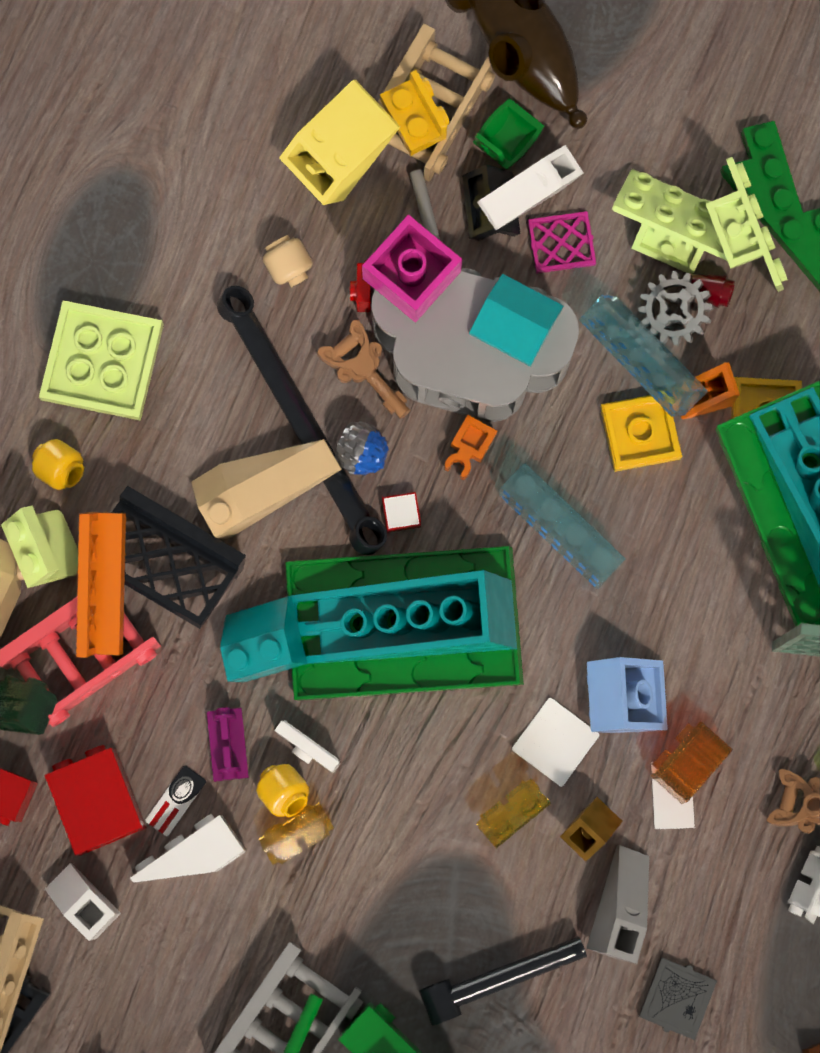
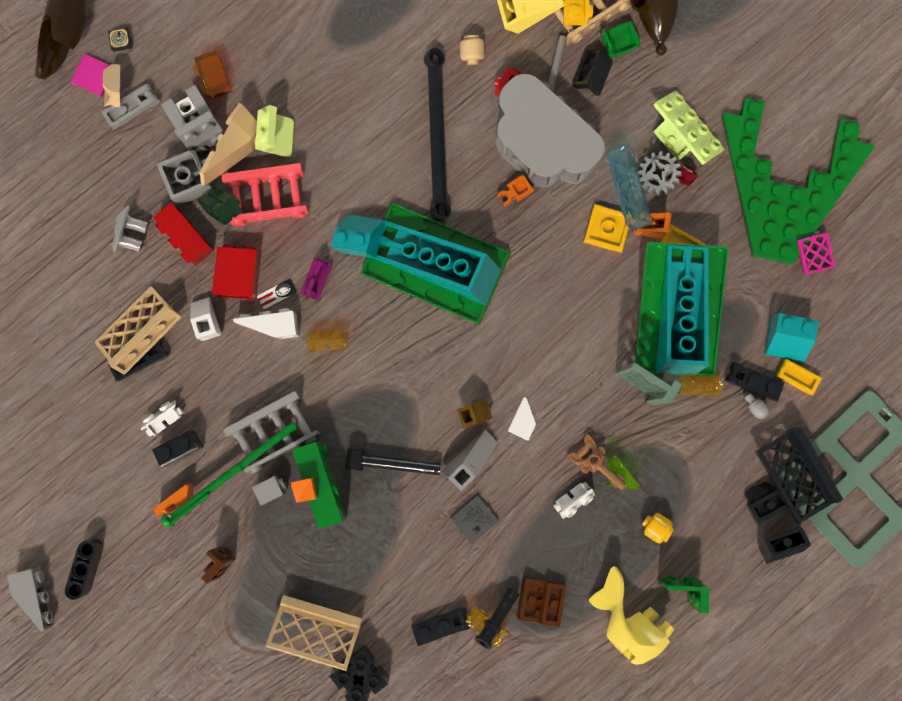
camera: 30 degrees right, 5 degrees up
yellow head [32,439,84,490] -> none
yellowish green plate [39,300,164,421] -> none
orange fence [76,512,126,658] -> none
black fence [111,486,246,629] -> none
tan wedge [191,439,342,541] -> none
yellow head [256,764,309,817] -> none
white plate [274,720,340,774] -> none
medium nougat piece [317,320,410,419] -> none
piece [335,421,389,475] -> none
dark pink brick [362,214,462,323] -> none
white tile [382,492,421,533] -> none
teal slope [469,274,564,367] -> none
clear yellow hinge [476,778,551,848] -> none
white slope [477,145,584,230] -> none
clear light blue brick [499,463,626,590] -> none
white sticker [512,698,599,787] -> none
dark pink window [528,211,596,274] -> none
light blue slope [587,657,668,733] -> none
clear orange brick [650,721,733,804] -> none
yellowish green bracket [706,157,788,292] -> none

